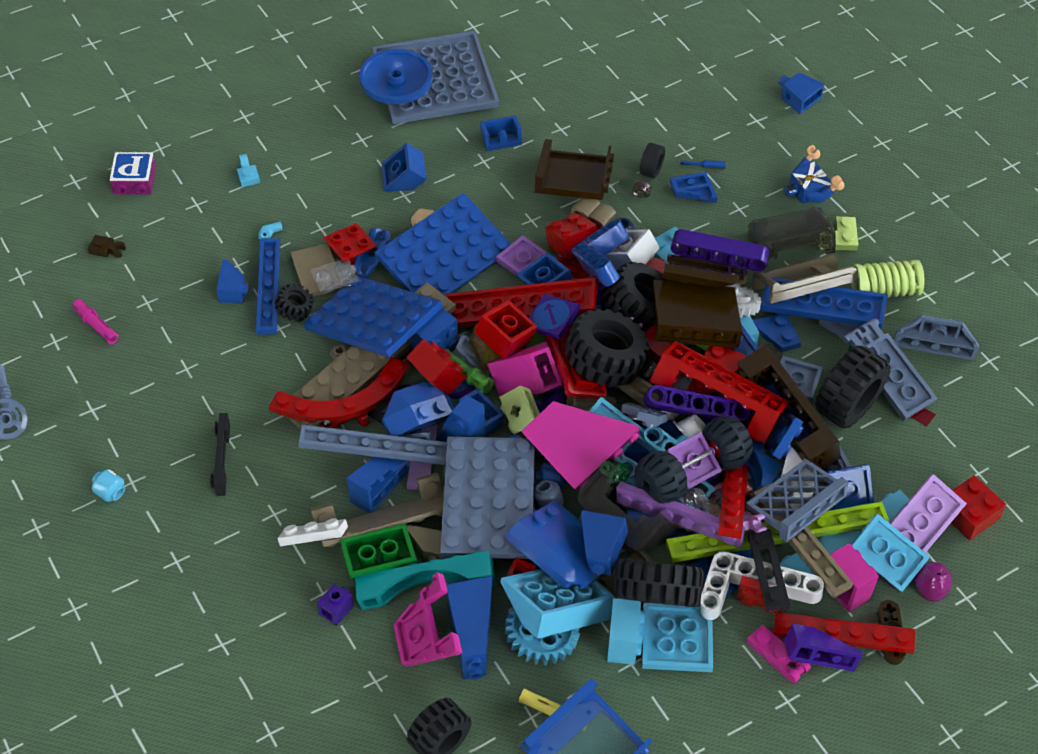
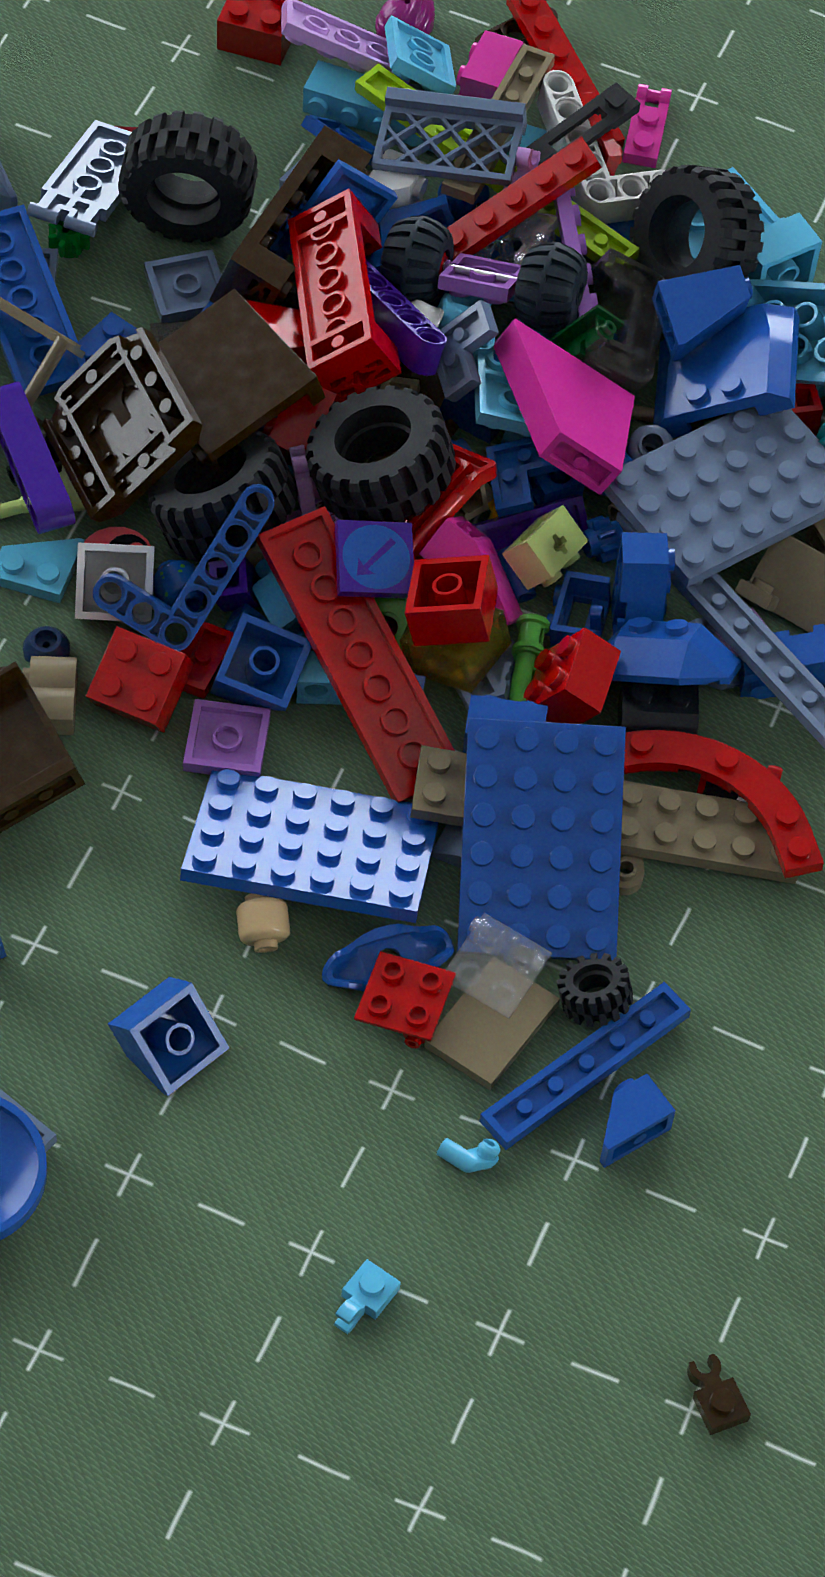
camera: 130 degrees left, 5 degrees up
piece [110,152,156,194] -> none
dark purple slope [784,624,863,672] -> none

